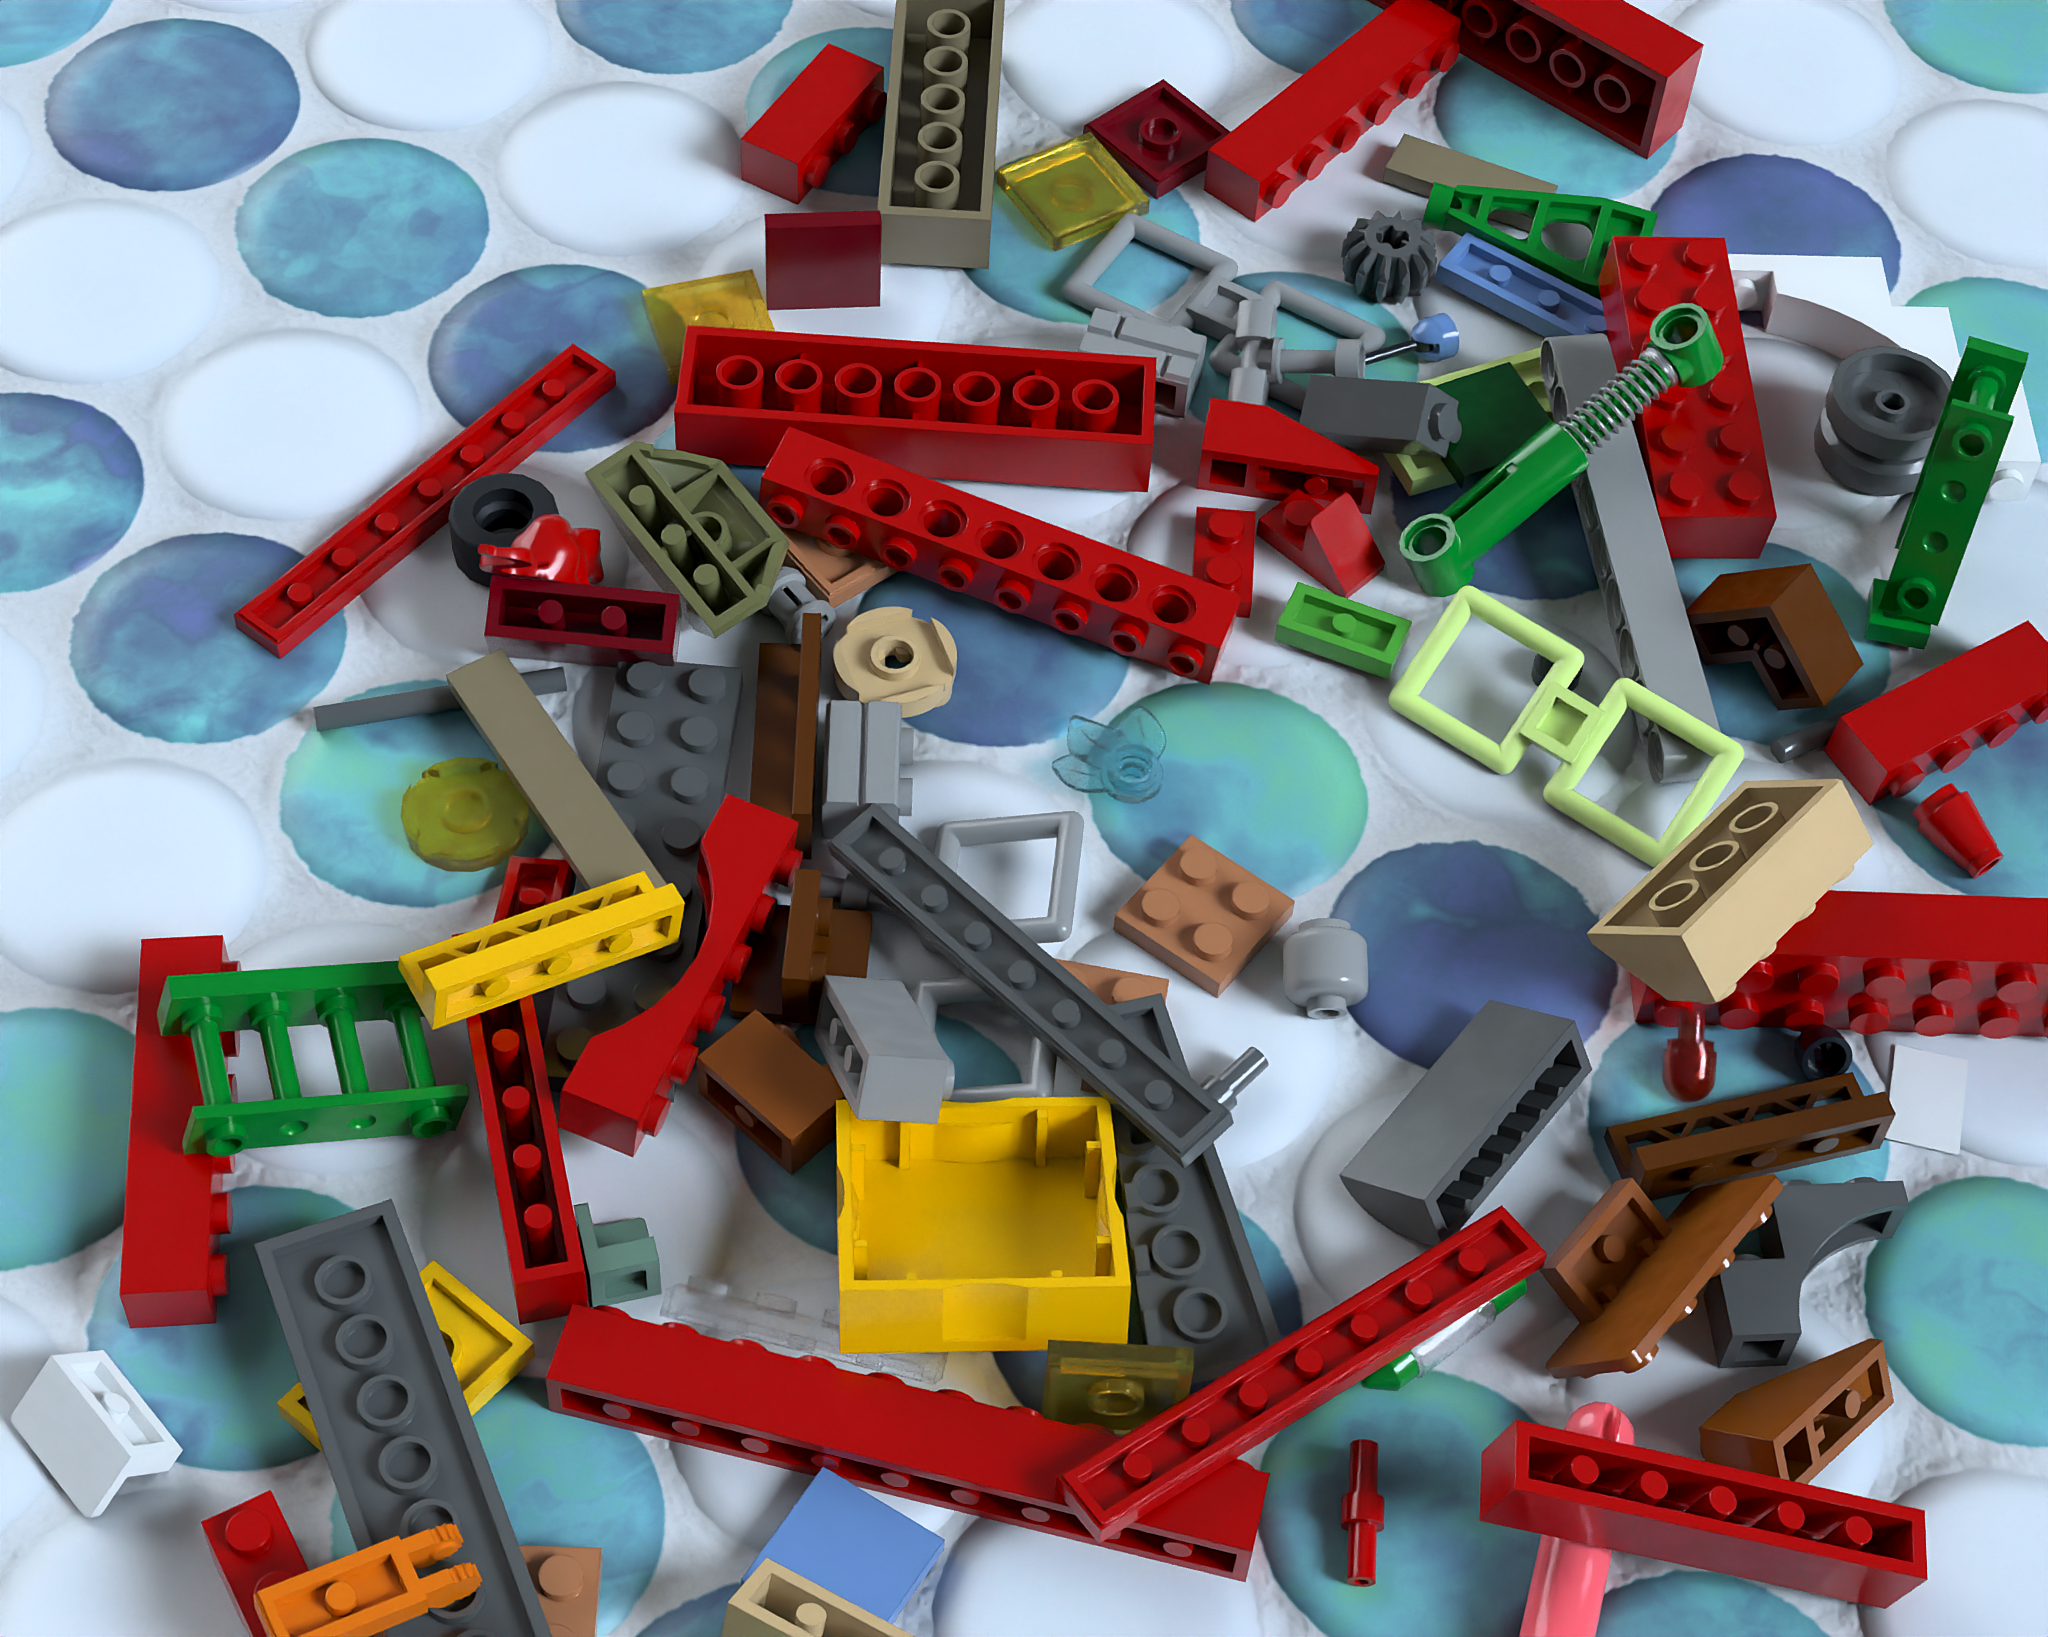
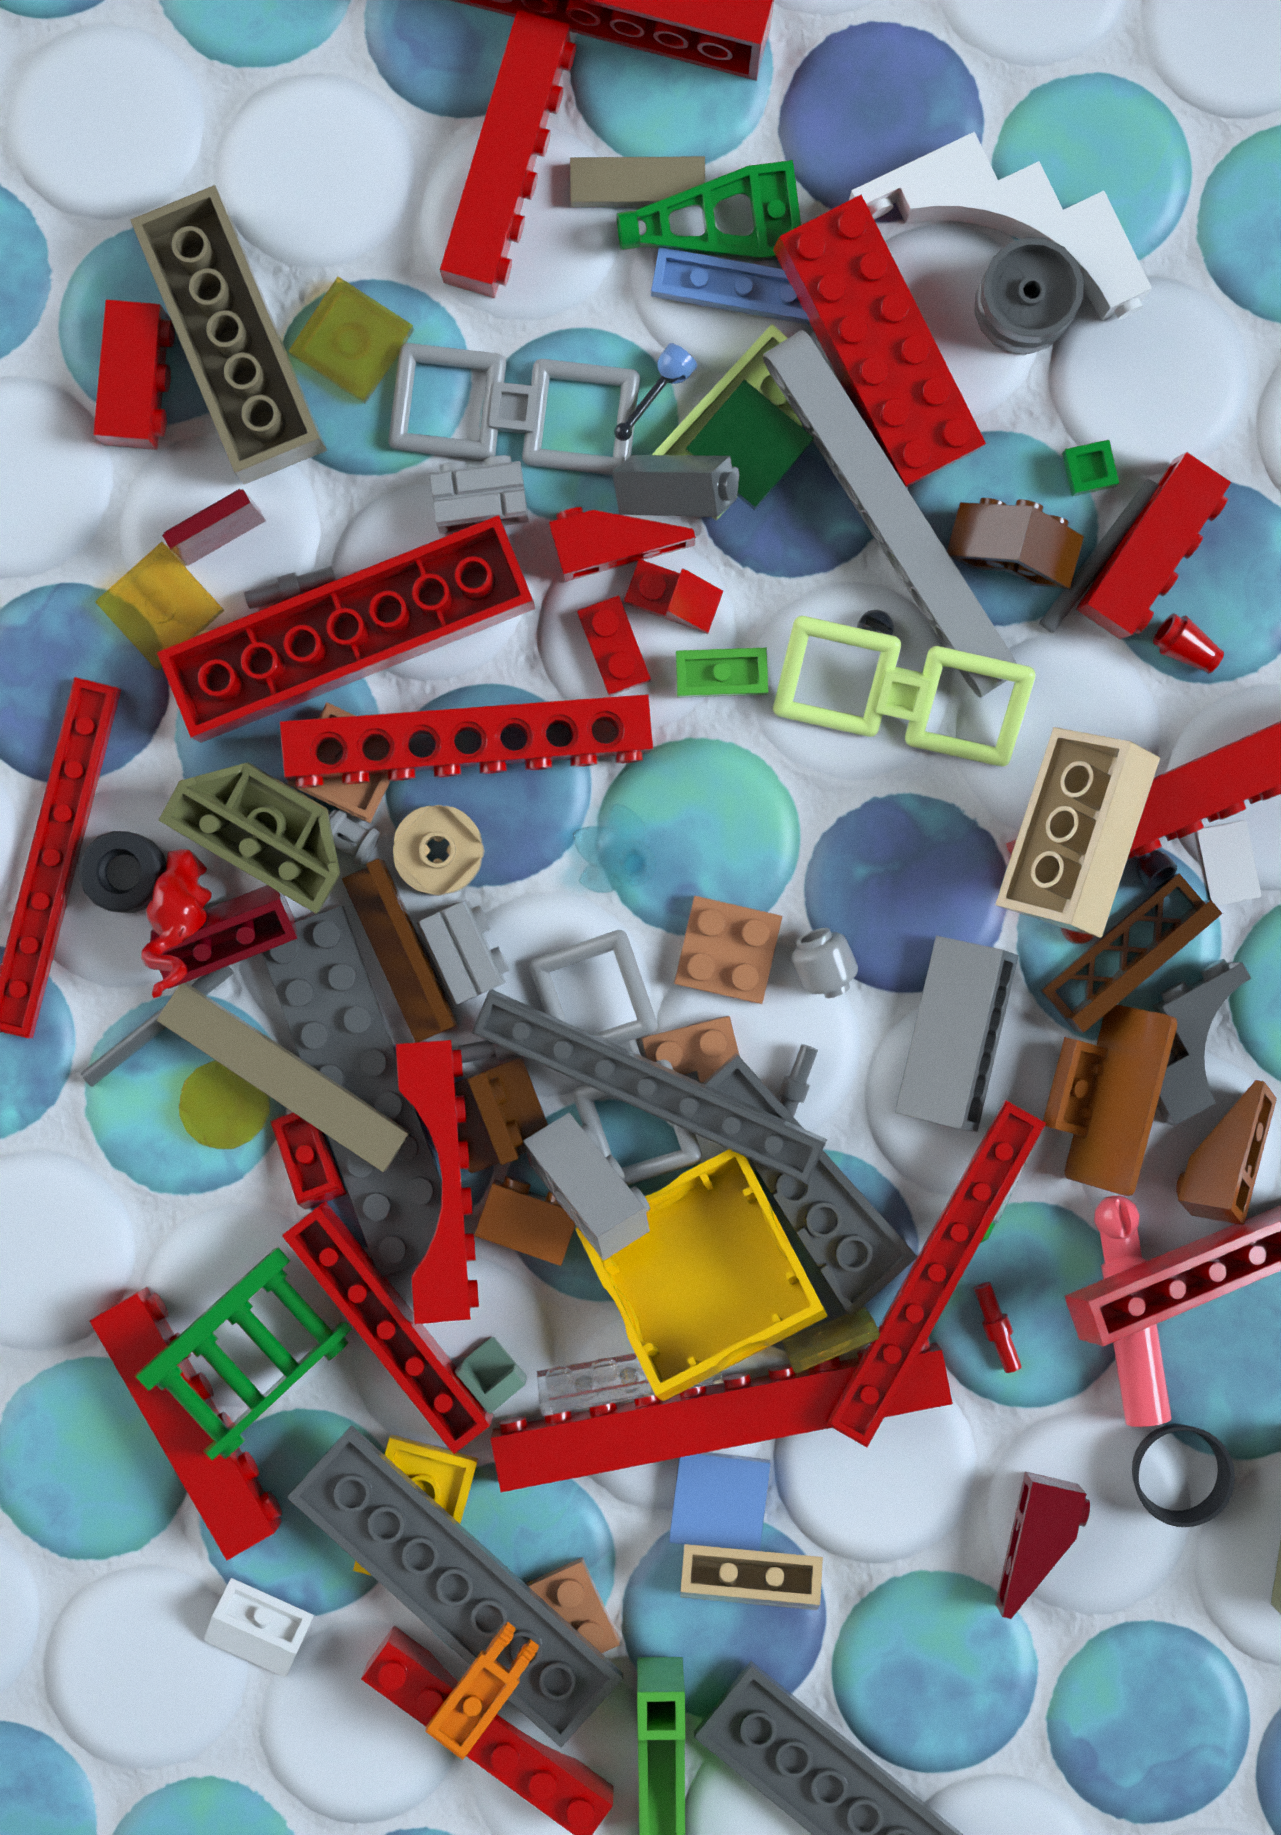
camera: 20 degrees left, 35 degrees up
yellow fence [398,871,685,1030] -> none
dark red tile [1083,79,1230,199] -> none
light grey bar [1228,299,1366,406] -> none
dark grey gear [1341,210,1437,305] -> none
green piece [1399,303,1724,597] -> none
green fence [1879,336,2029,626] -> none

